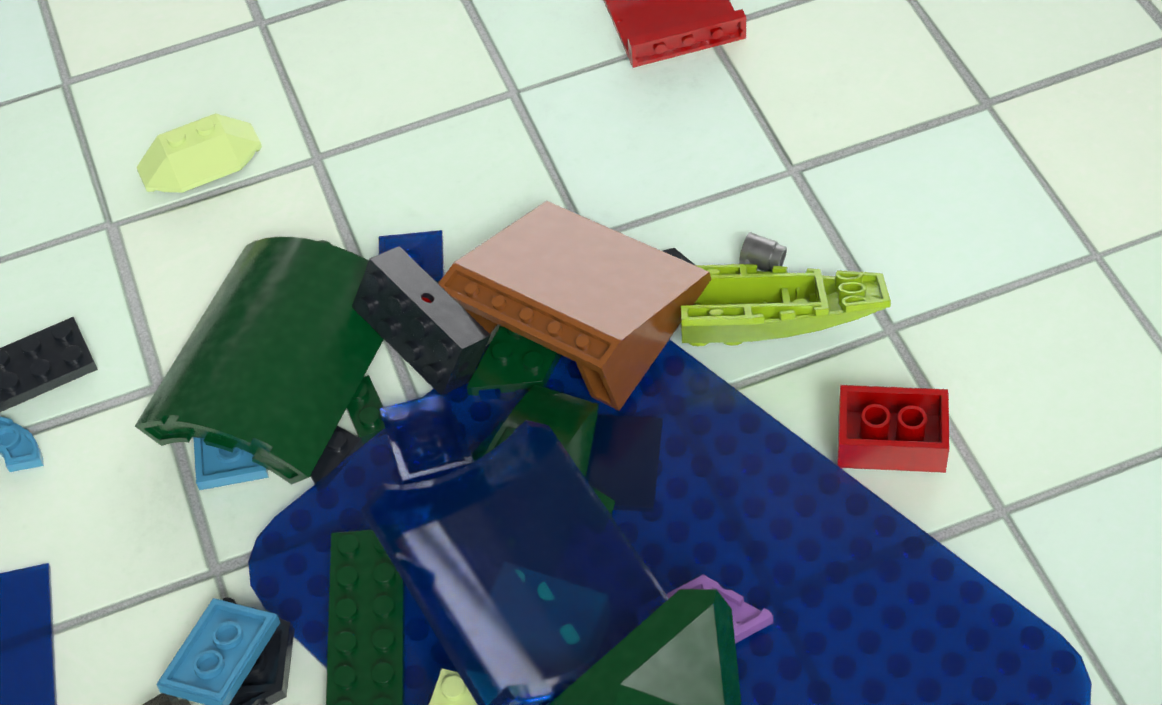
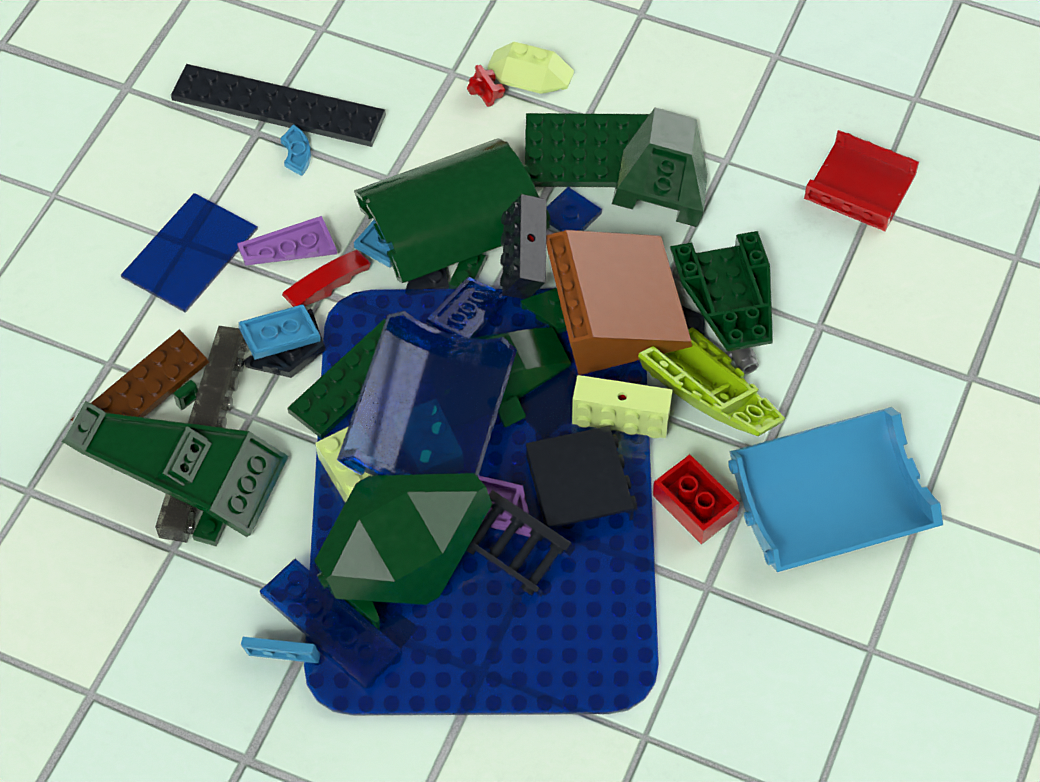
camera: 40 degrees right, 5 degrees up
none -> medium lavender wing [237,216,337,266]
none -> red slope [282,249,371,307]
none -> black fence [466,490,575,597]
none -> red hips [467,64,505,107]
none -> dark green plate [525,113,650,187]
none -> black panel [526,426,637,534]
none -> yellowish green brick [572,375,672,438]
none -> dark green wedge [612,107,708,227]
none -> dark green wedge [670,231,773,352]
none -> dark azure panel [728,407,943,572]

